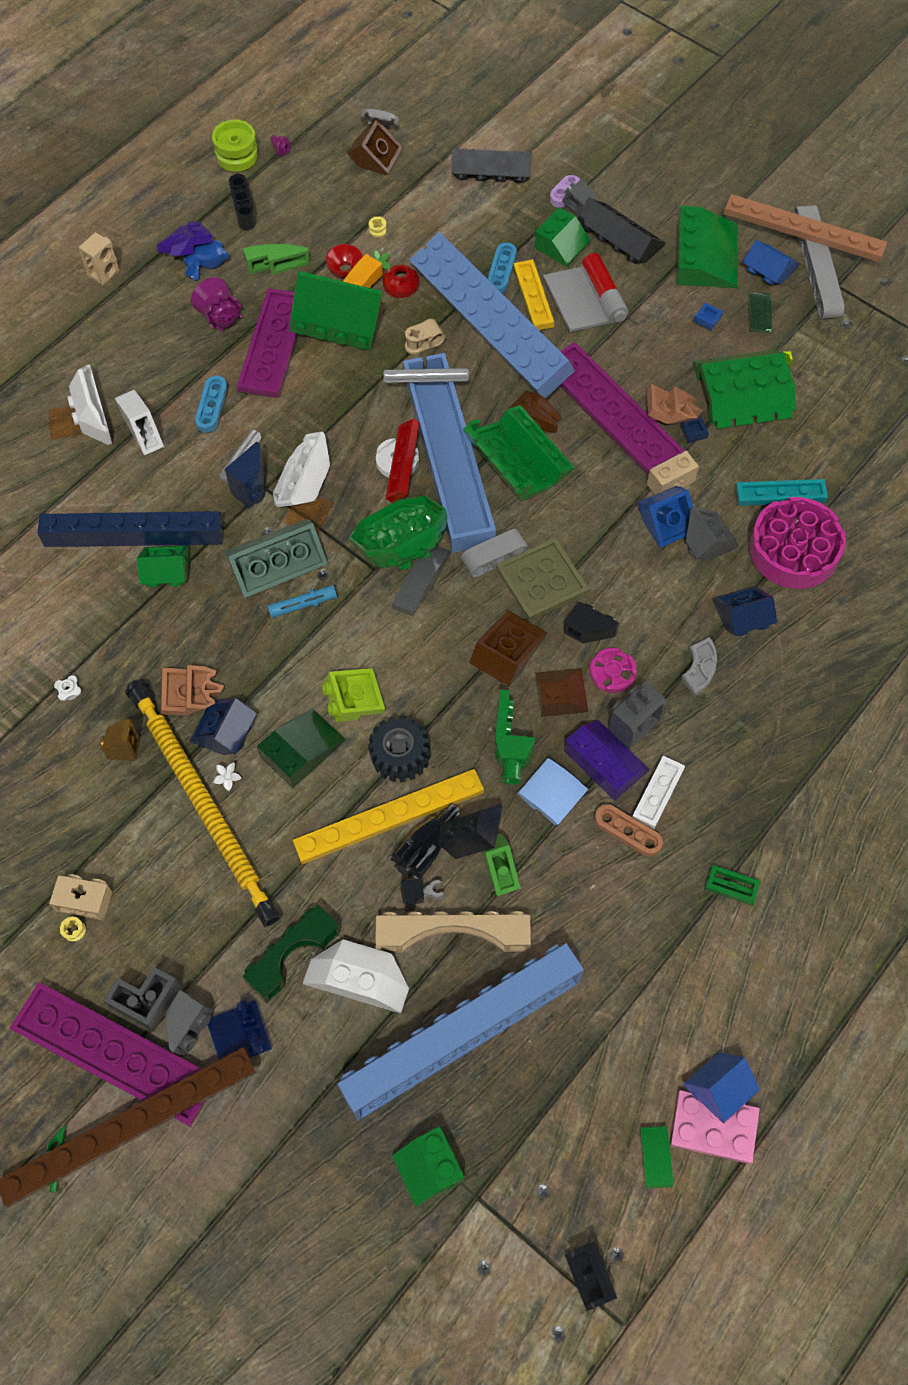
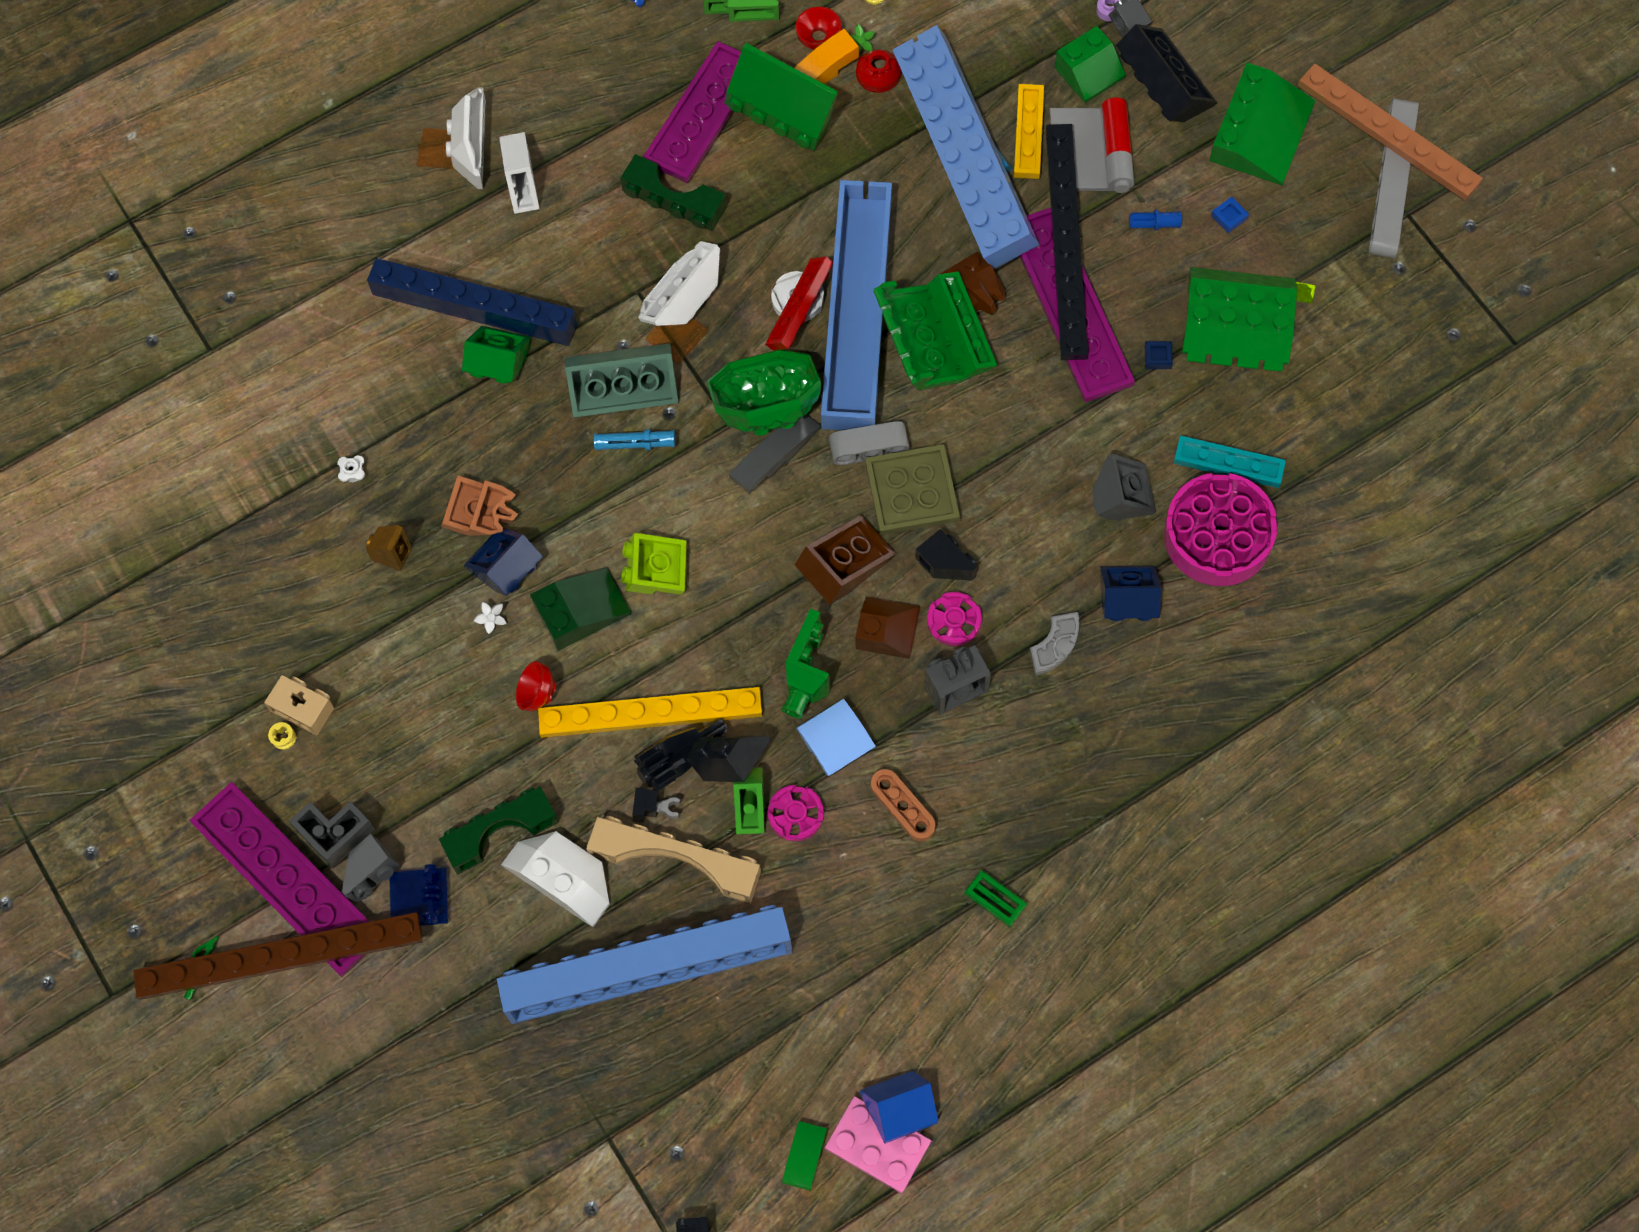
camera: 20 degrees right, 5 degrees up
yellow hose [125,680,281,927] -> none
magenta hat [191,277,242,332] -> none
dark azure plate [195,376,228,433] -> none
light grey axle [219,430,261,483] -> none
dark blue slope [225,442,265,509] -> none
black wheel [368,716,431,783] -> none
light grey axle [383,368,469,383] -> none
green slope [392,1126,465,1207] -> none
tan piece [405,319,446,355] -> none
dark azure plate [488,243,517,293] -> none
dark purple slope [564,720,649,801] -> none
white plate [632,756,685,830] -> none
blue slope [638,486,693,547] -> none
nougat plate [647,384,703,424] -> none
tan brick [647,451,699,495] -> none
blue slope [743,240,800,285] -> none
clear green slope [748,293,772,332] -> none
none -> red piece [516,661,556,712]
none -> dark green arch [620,154,727,232]
none -> dark pink piece [768,785,823,841]
none -> black plate [1046,124,1088,360]
none -> blue axle [1129,210,1182,231]

